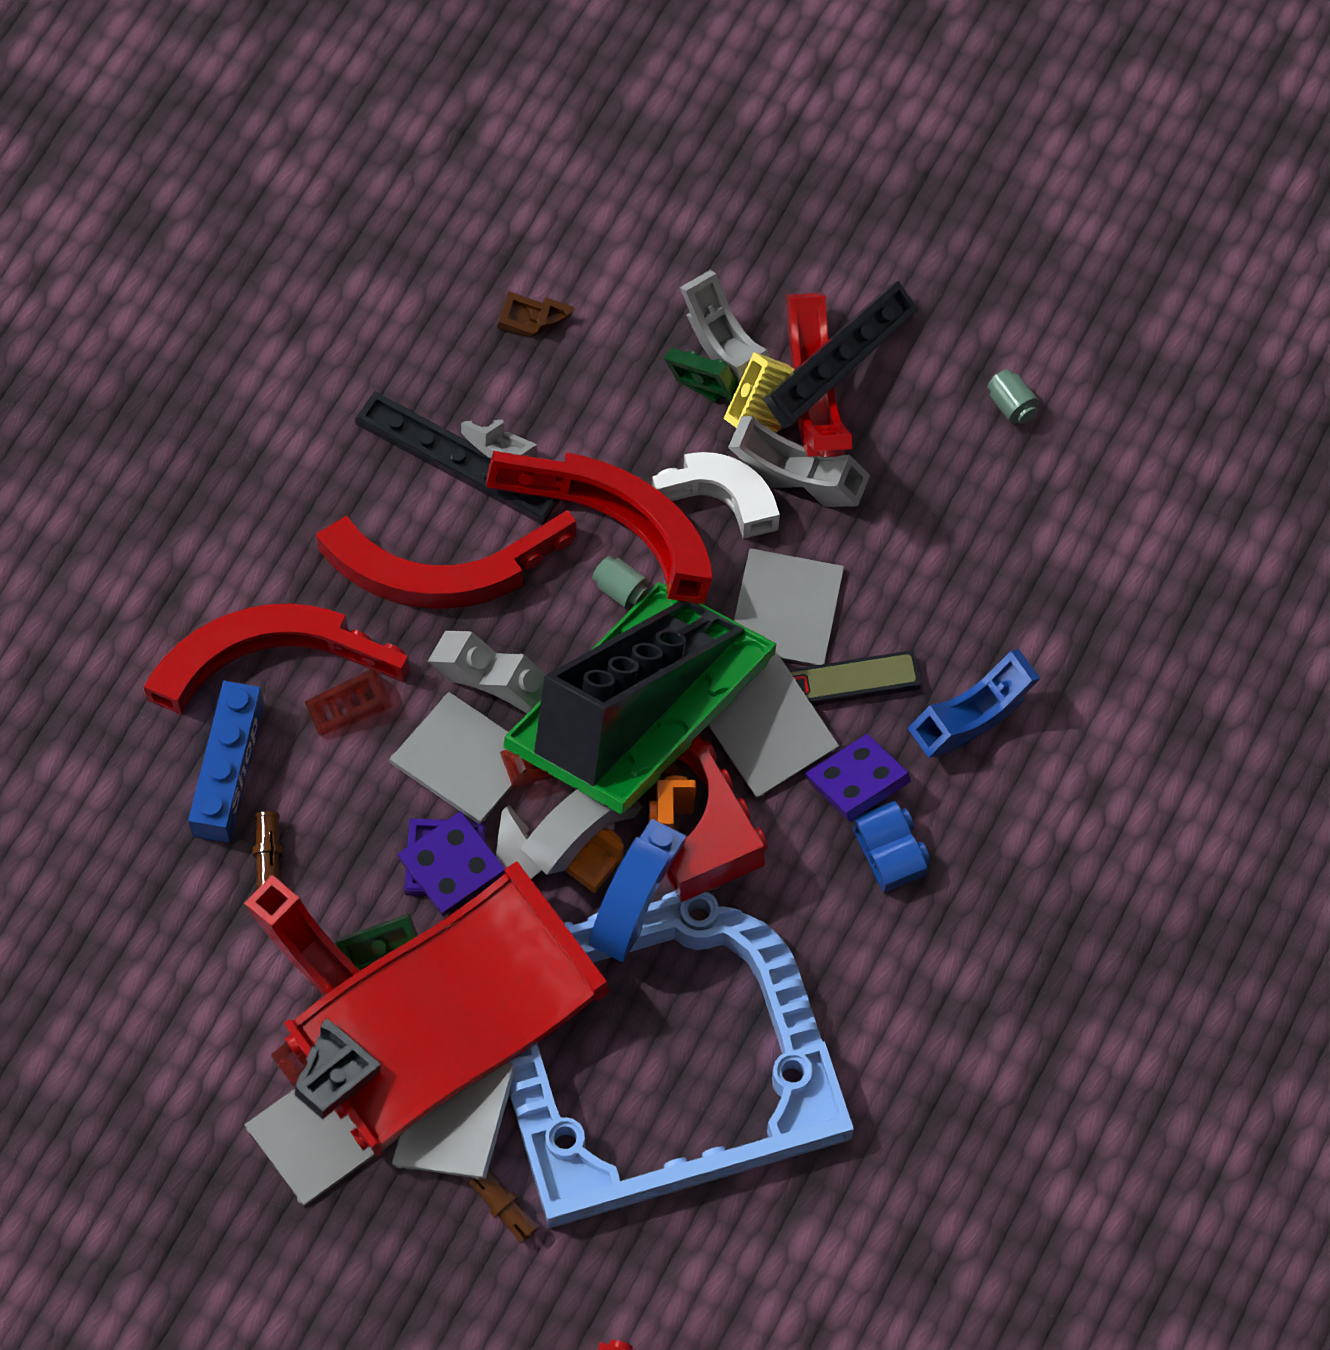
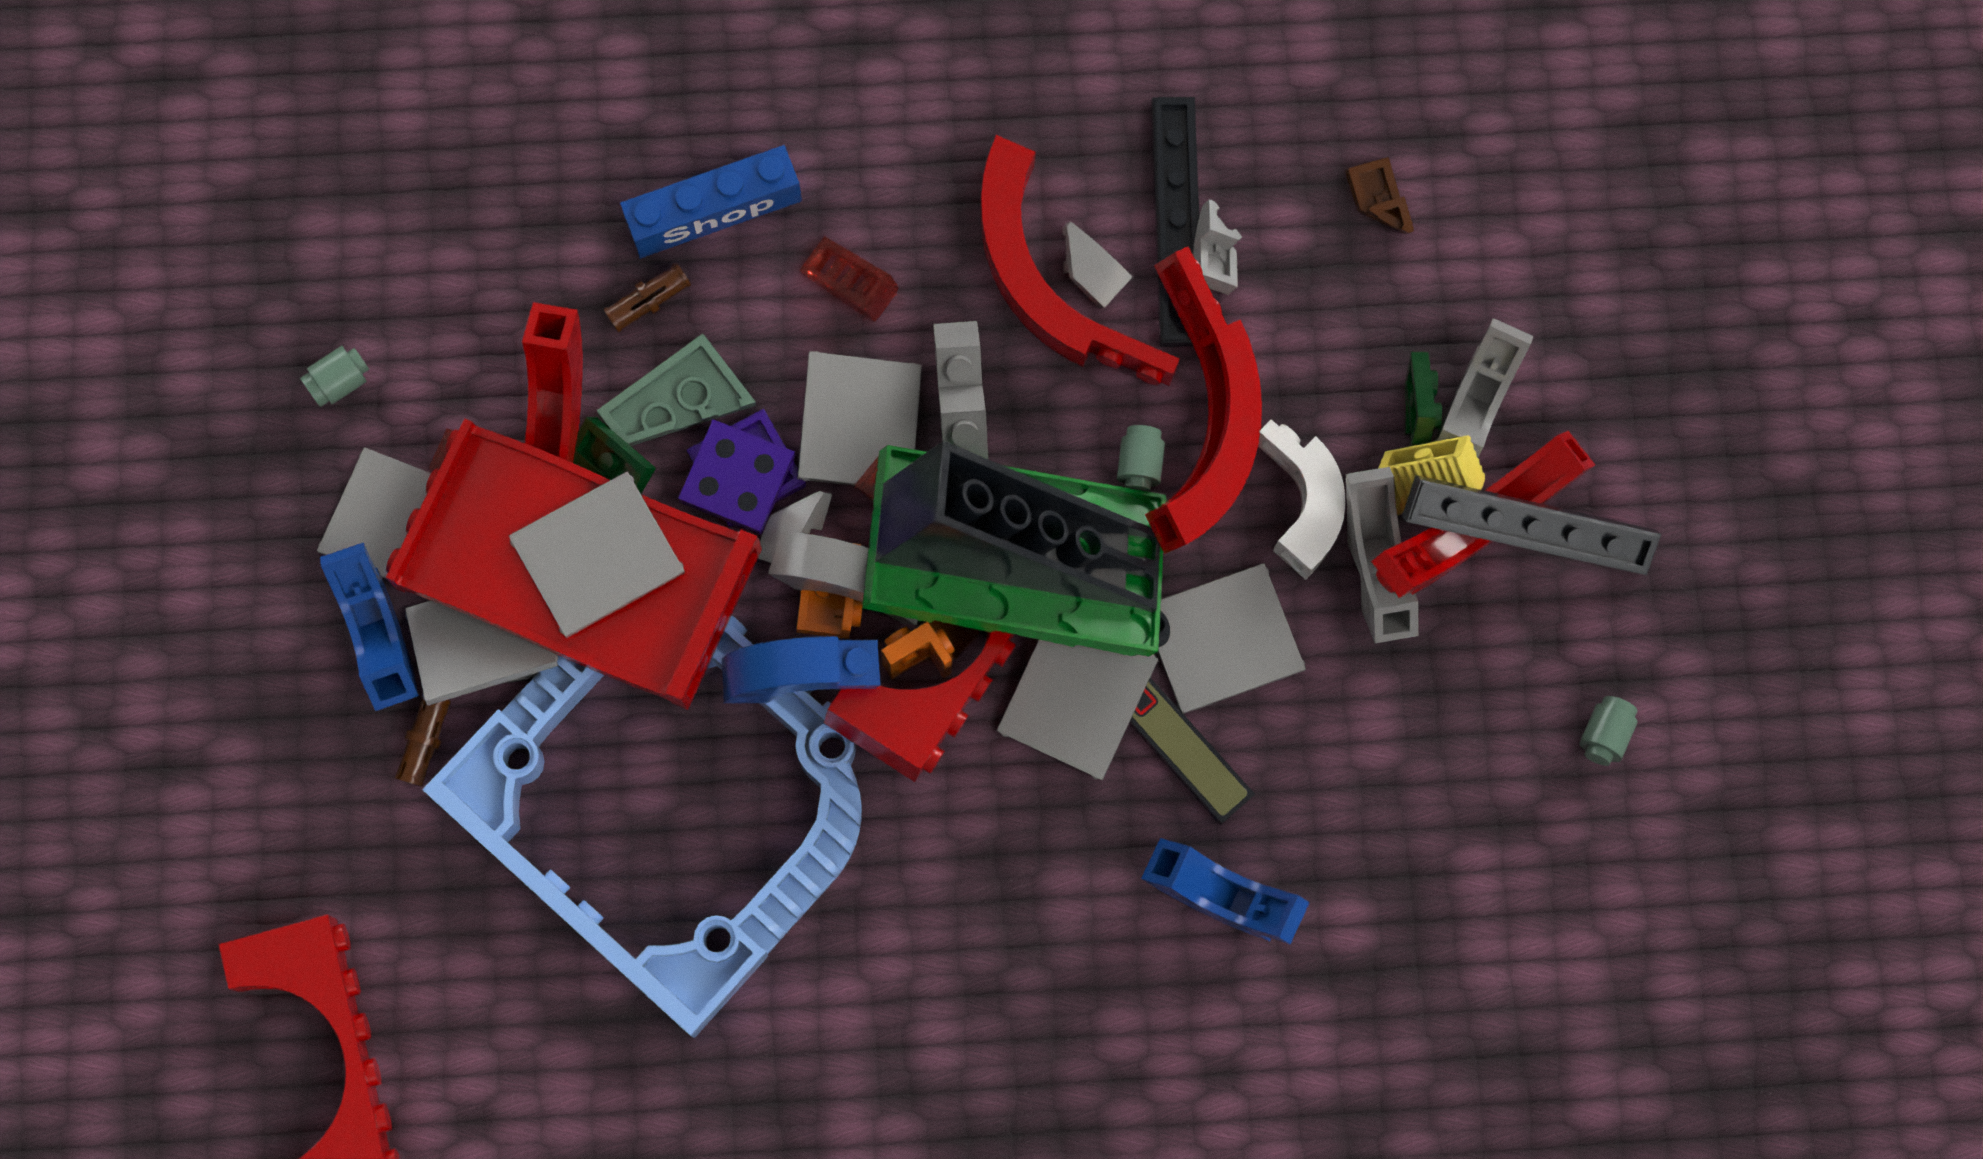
camera: 55 degrees right, 10 degrees up
red arch [143,603,410,715] -> none
black wing [295,1018,381,1120] -> none
dark purple tile [805,734,911,822] -> none
blue brick [852,801,930,893] -> none
none -> sand green brick [300,345,370,407]
none -> blue arch [320,542,419,711]
none -> light grey piece [509,471,685,638]
none -> sand green wing [597,334,756,446]
none -> light grey slope [1063,222,1132,309]

